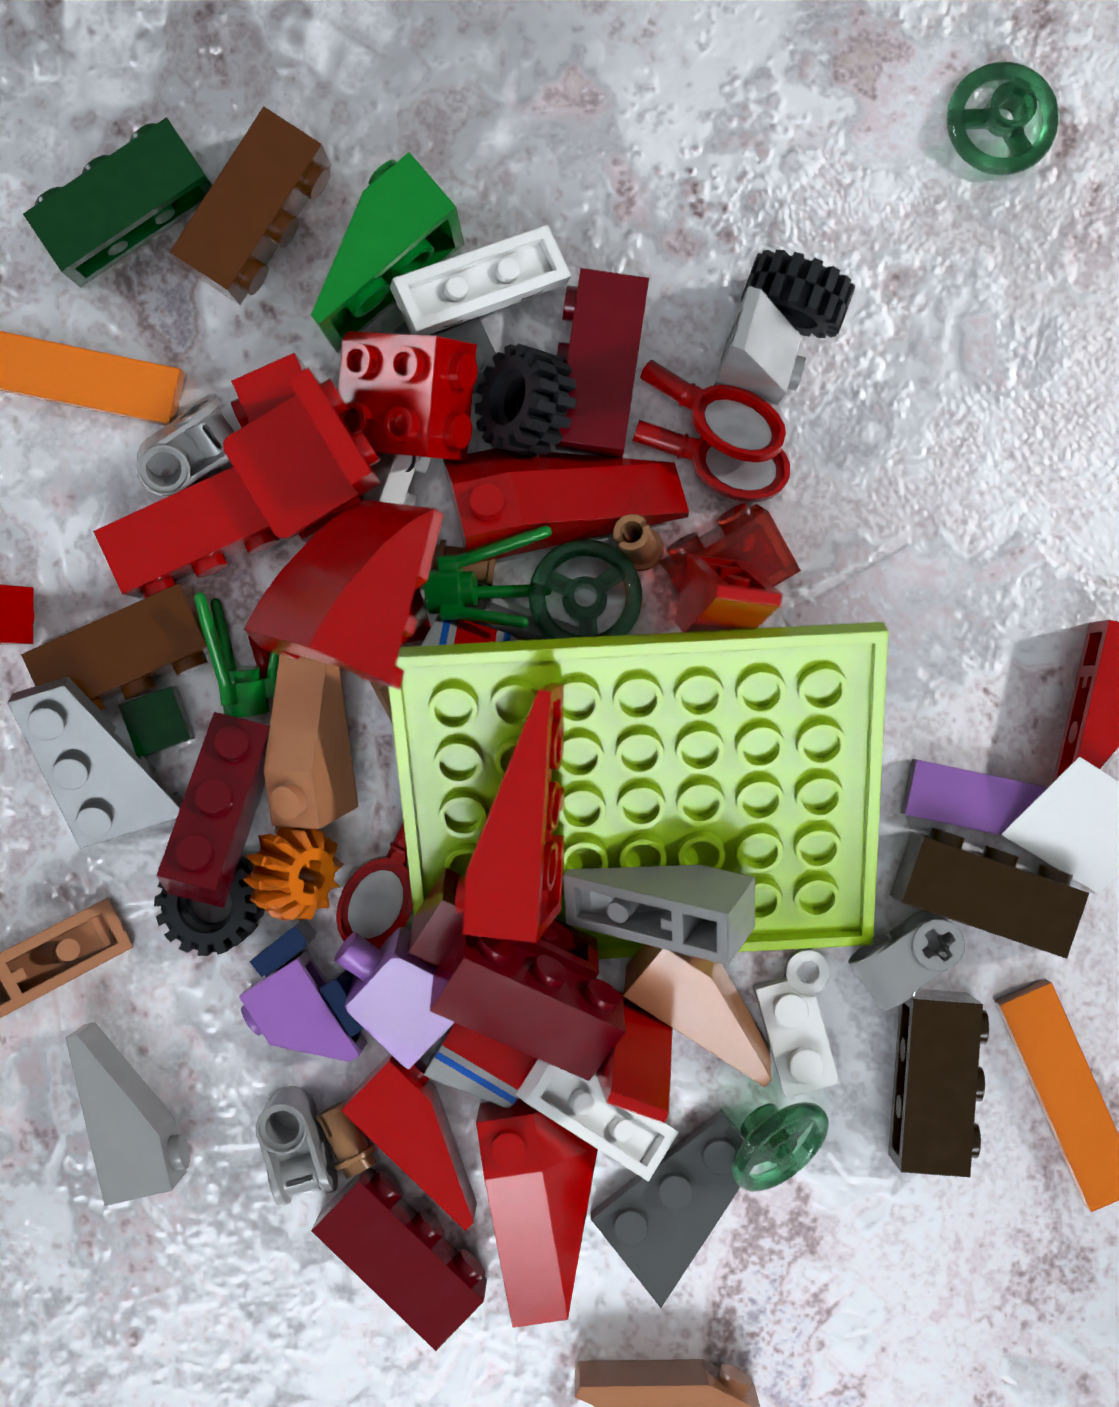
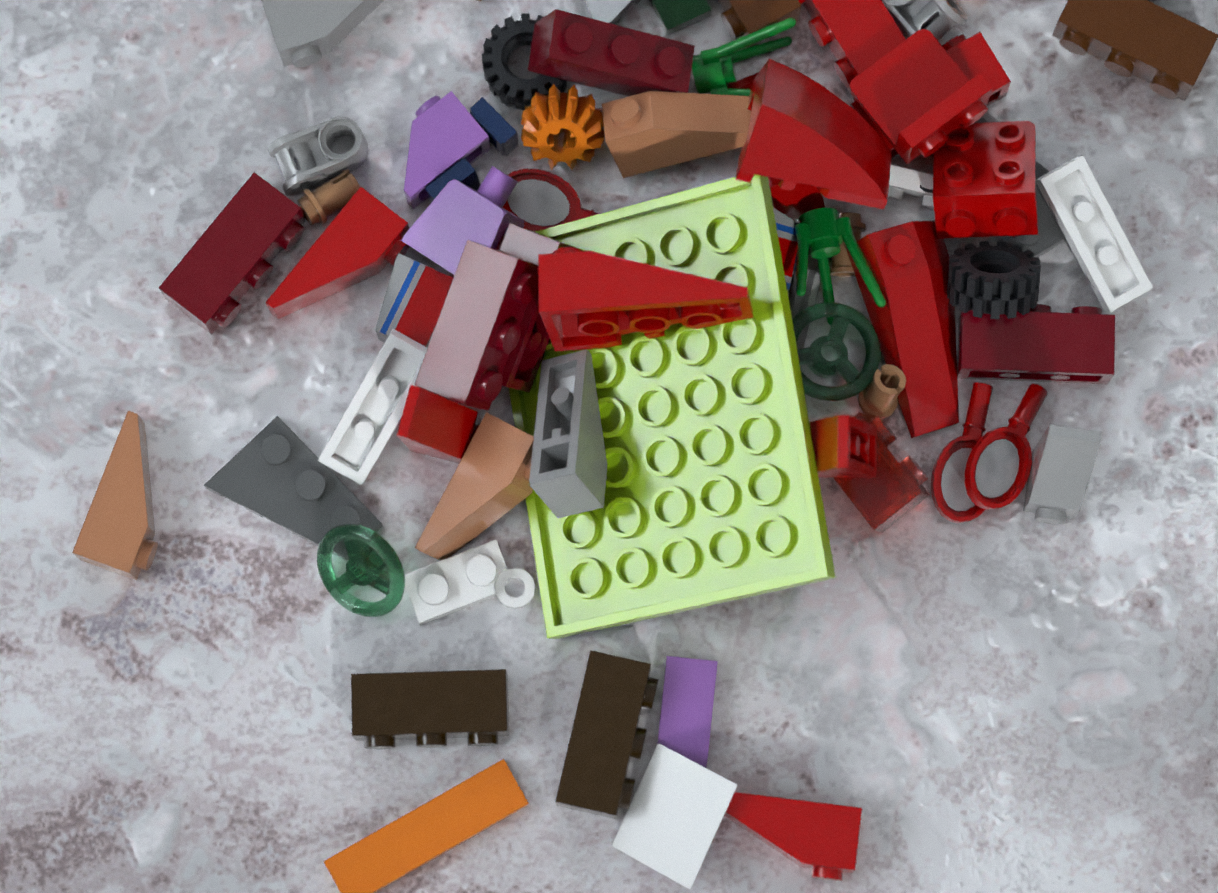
camera: 90 degrees right, 10 degrees down
green slope [311,152,465,352] -> none
red wedge [476,1098,598,1328] -> none
black tyre [740,249,855,338] -> none
light grey piece [848,910,965,1011] -> none

